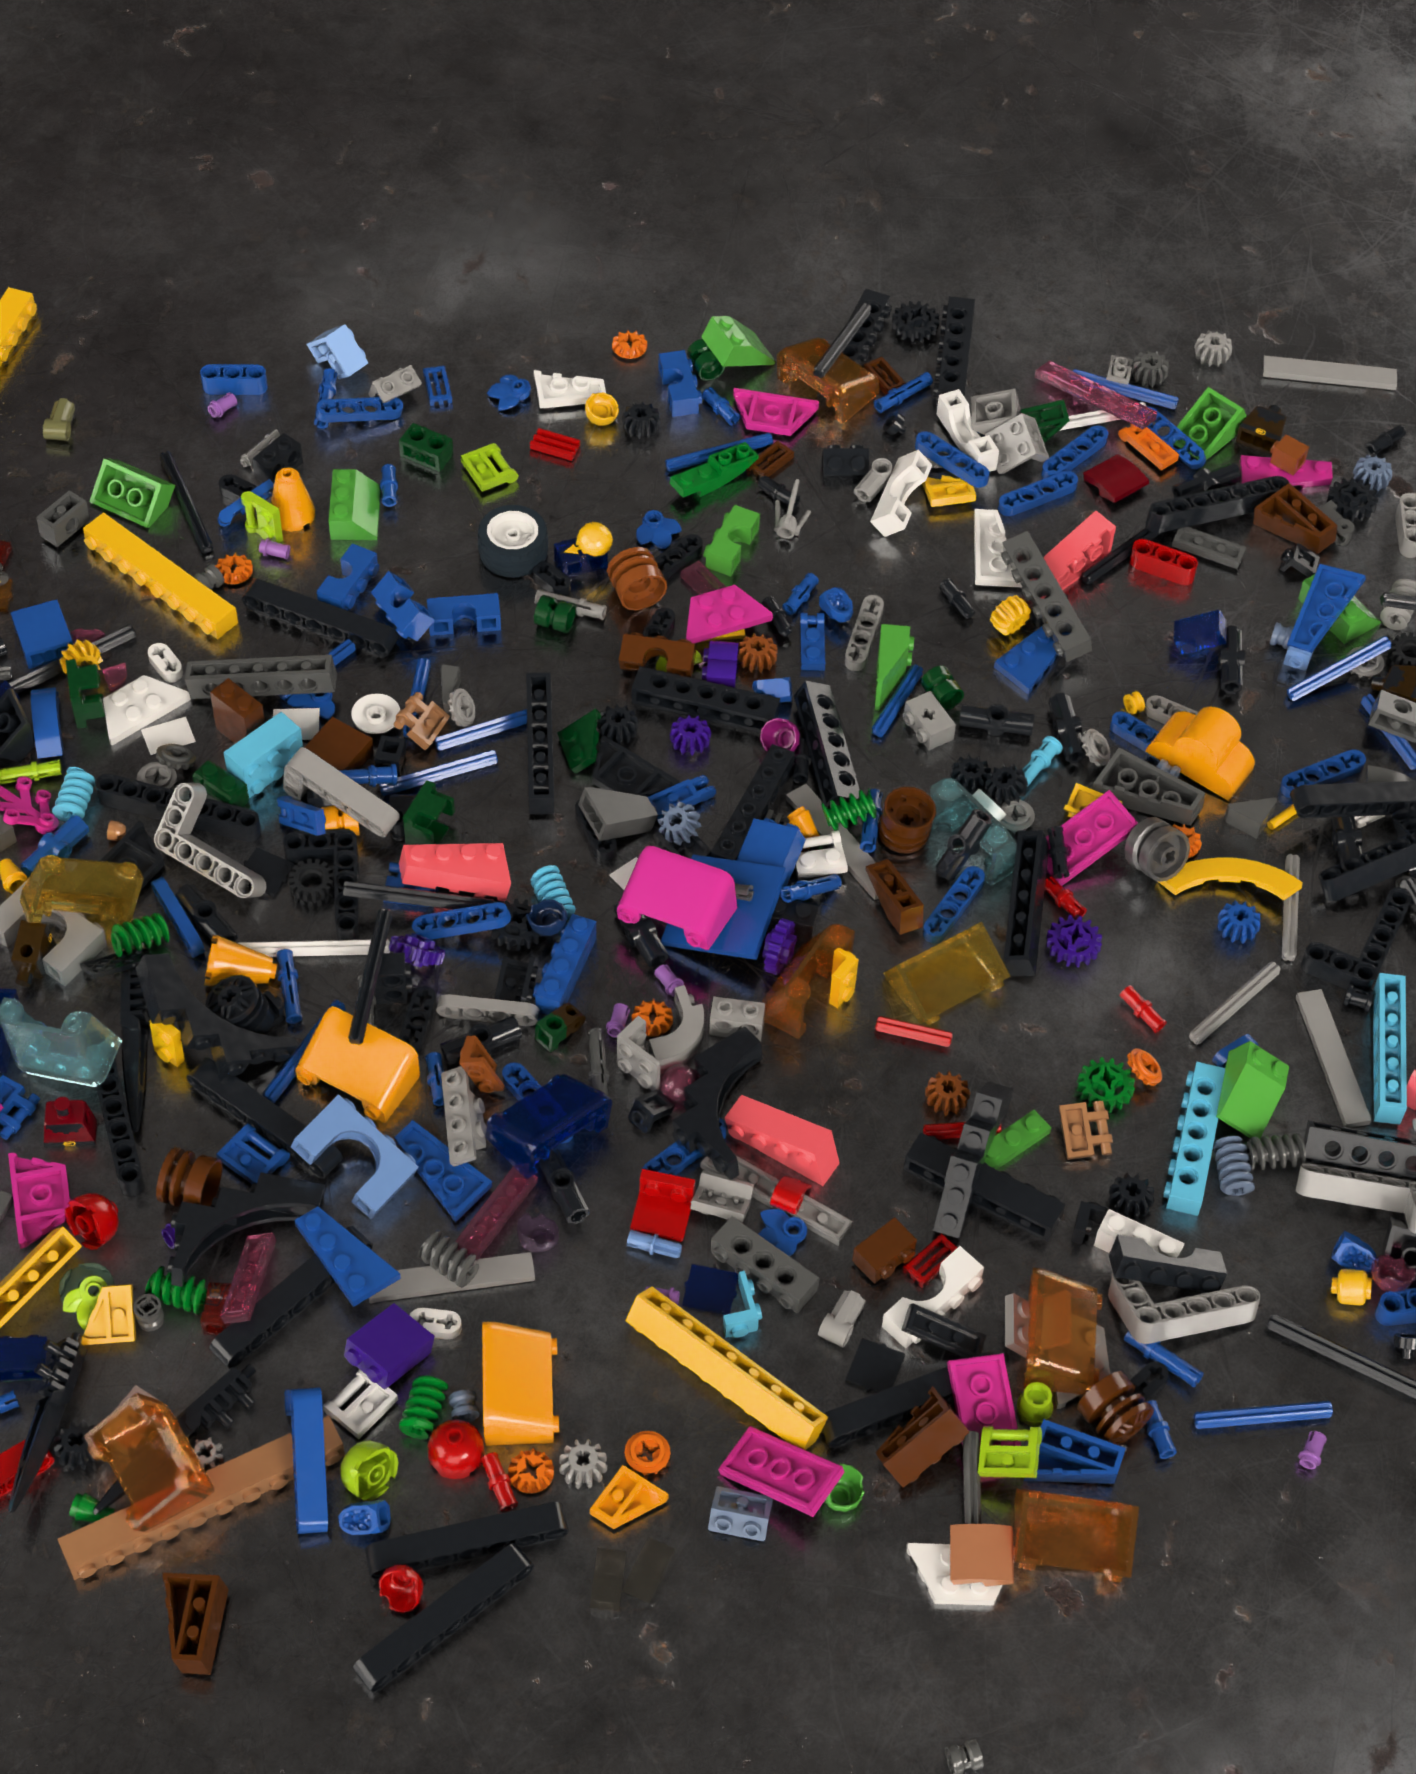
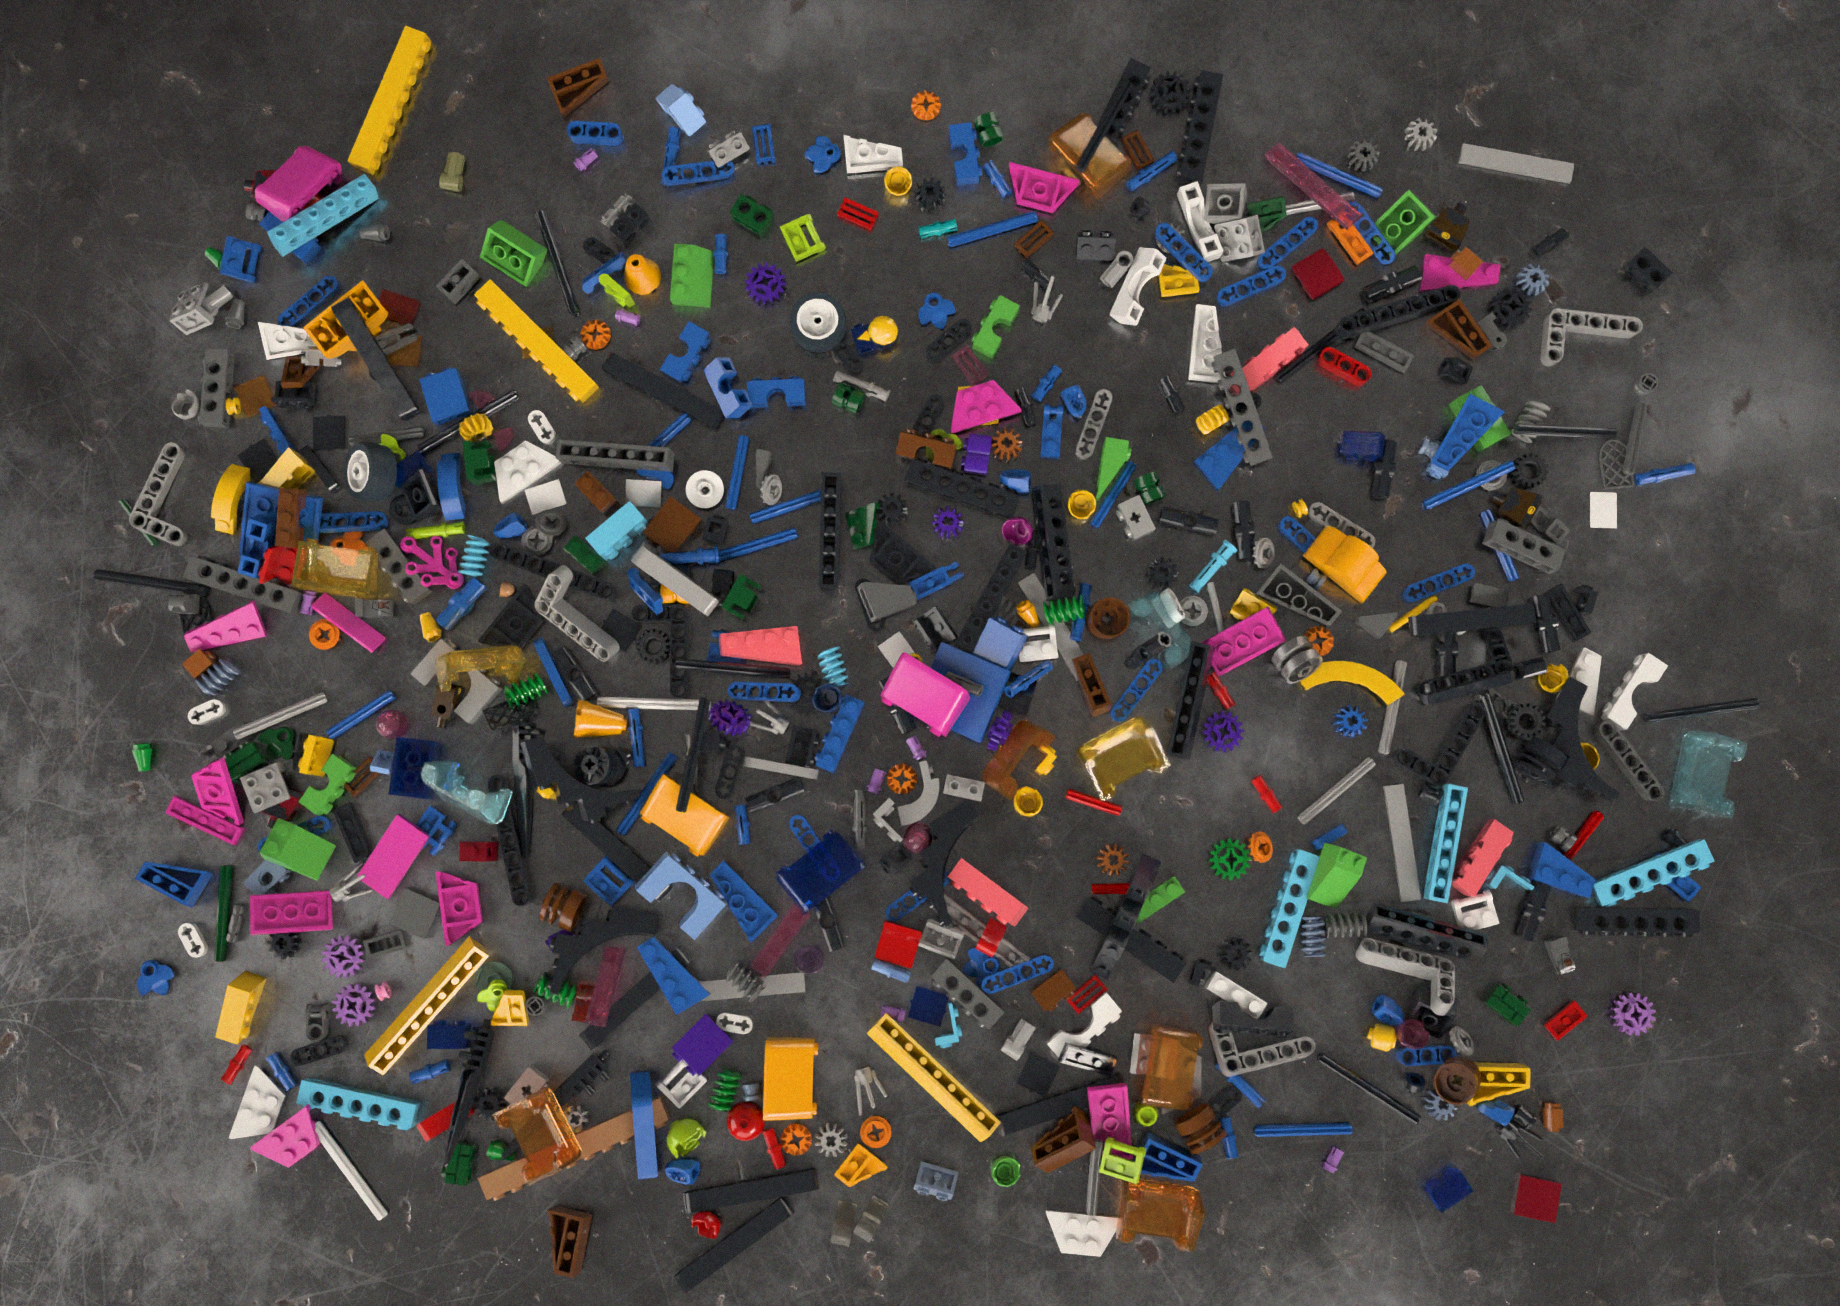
camera: 10 degrees right, 30 degrees up
red cylinder [65,1193,119,1250] -> none
medium nougat plate [394,692,450,750] -> none
light grey bracket [441,1066,488,1167] -> none
dark orange bracket [459,1036,505,1093] -> none
dark green leg [534,1003,586,1053] -> none
dark orange wheel [607,547,667,611] -> none
sand blue gear [658,801,702,846] -> none
green slope [669,442,759,498] -> none
bright green slope [701,316,776,367] -> none
dark pink tile [718,1426,845,1517] -> none
nougat slope [950,1524,1014,1587] -> none
black gear [985,763,1028,806] -> none
black pin [1047,826,1070,879] -> none
medium nougat plate [1058,1101,1113,1160] -> none
light grey slope [1106,355,1133,385] -> none
none -> dark green brick [441,1141,476,1186]
none -> blue rock [493,512,528,539]
none -> reddish brown wedge [547,58,609,118]
none -> dark purple gear [745,262,786,305]
none -> light grey plant [750,701,790,735]
none -> light grey plant [854,1066,887,1116]
none -> teal pin [918,218,958,239]
none -> blue beam [981,954,1054,994]
none -> yellow hair [1014,786,1043,817]
none -> yellow hair [1067,489,1096,519]
none -> light grey bar [1206,582,1225,633]

